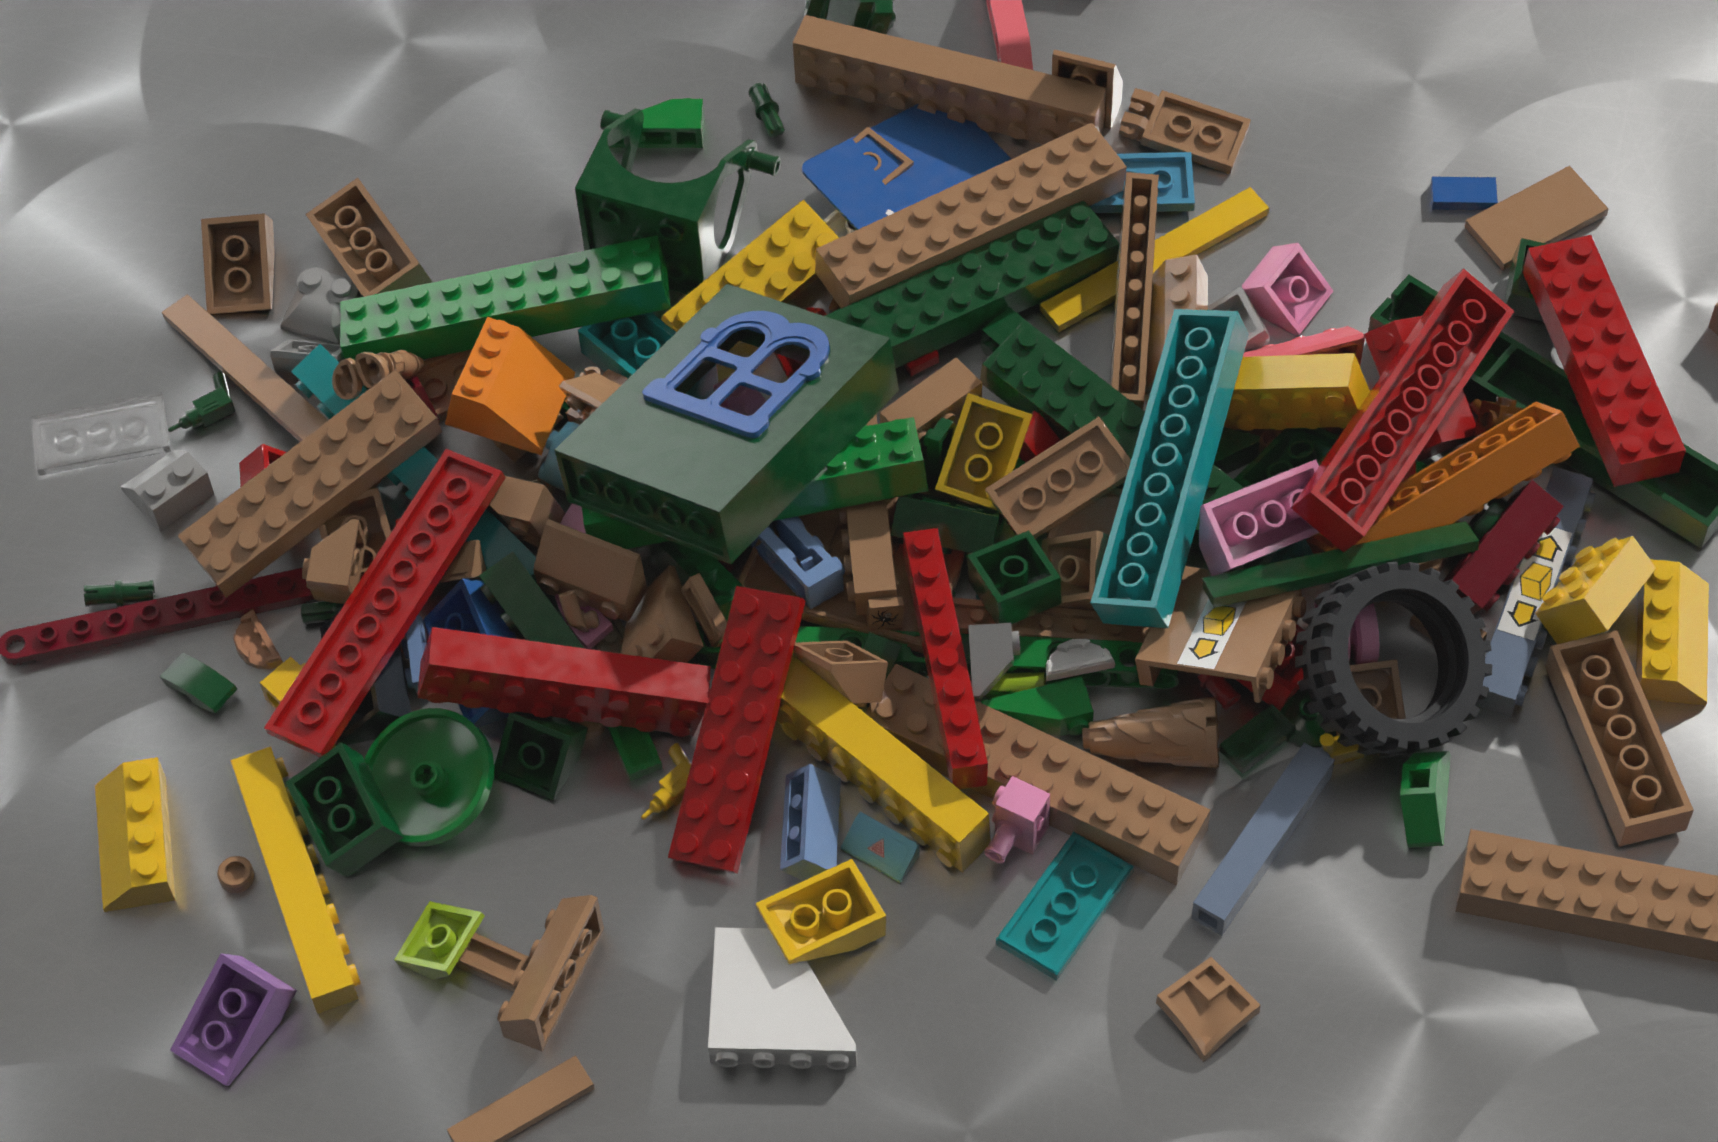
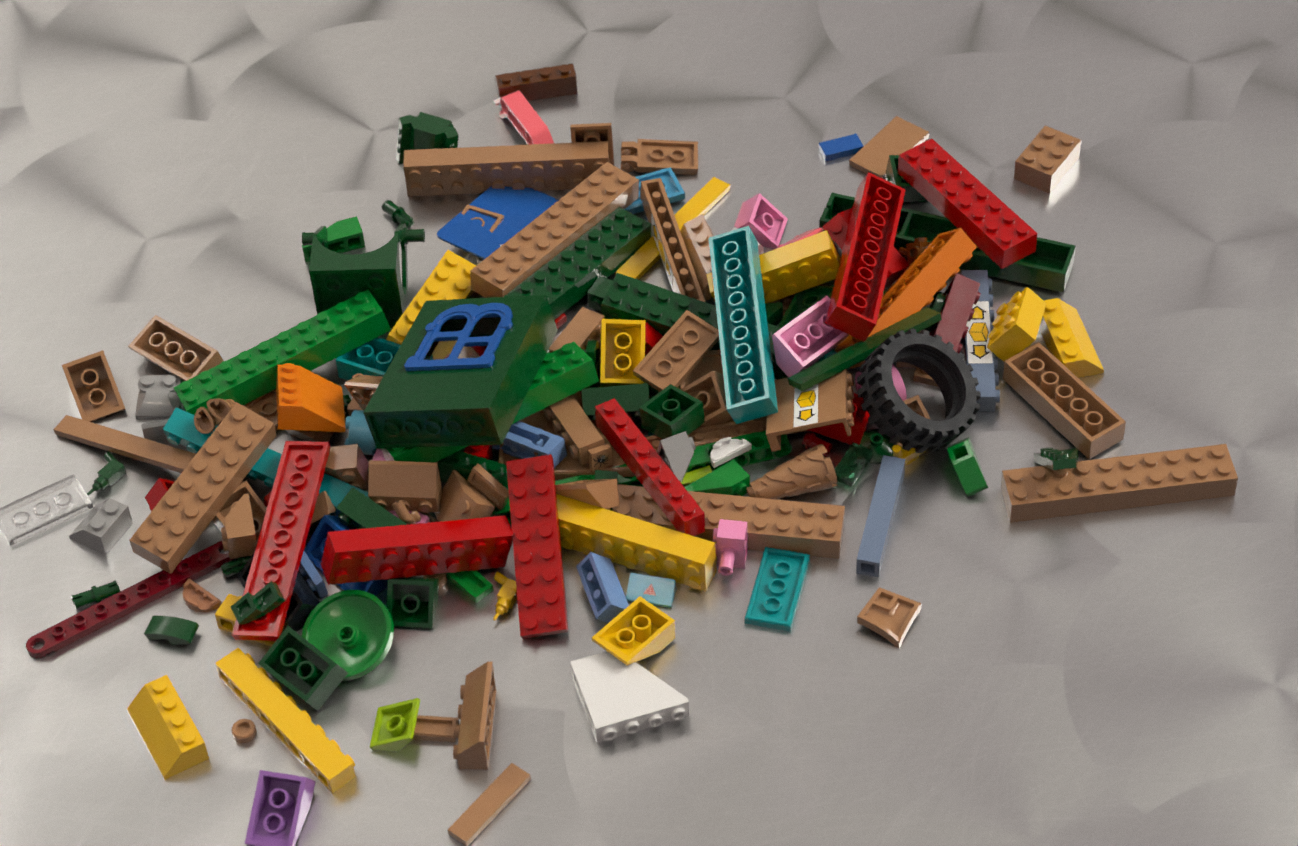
camera: 20 degrees left, 10 degrees down
none -> dark green slope [231,581,285,625]
none -> dark green wing [1034,447,1079,470]

